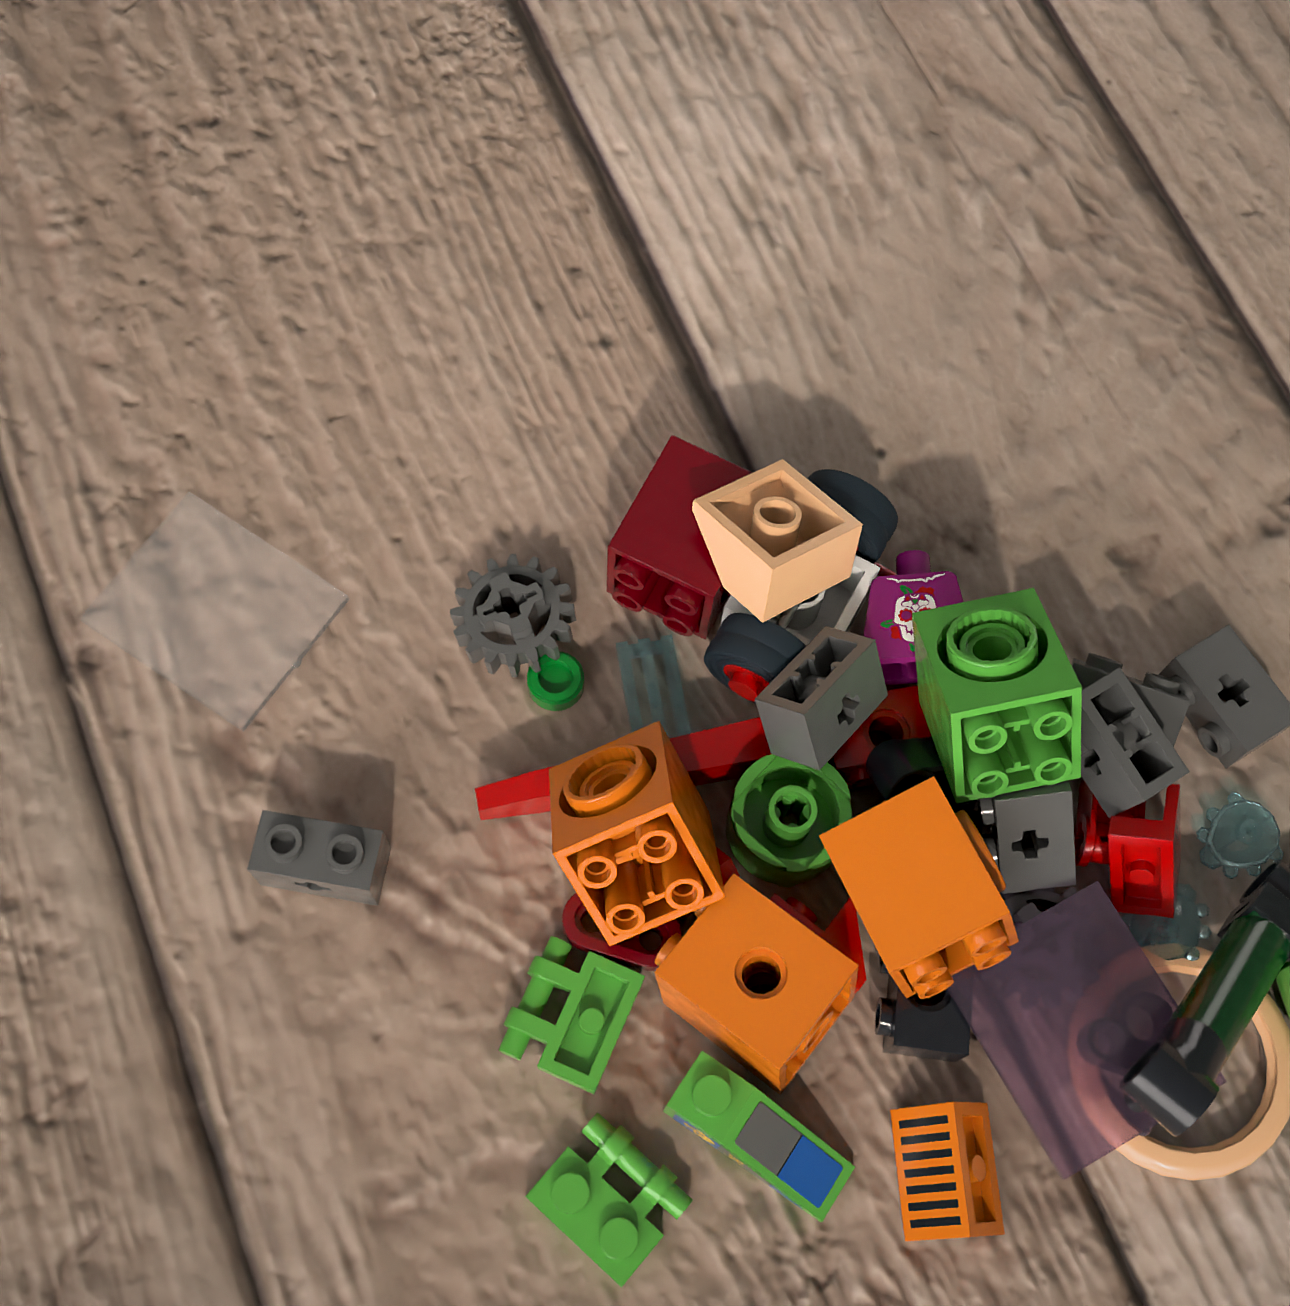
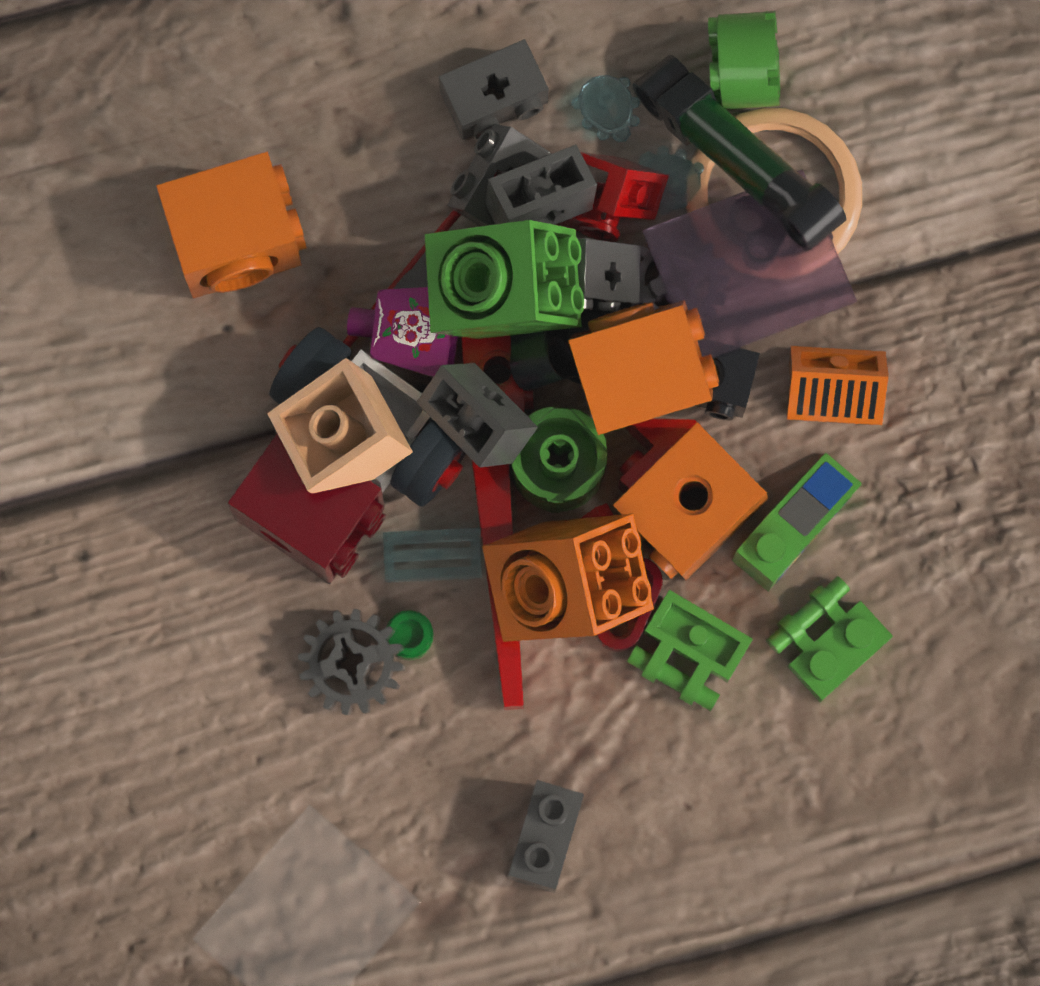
camera: 80 degrees left, 10 degrees up
none -> orange brick [156,151,307,299]

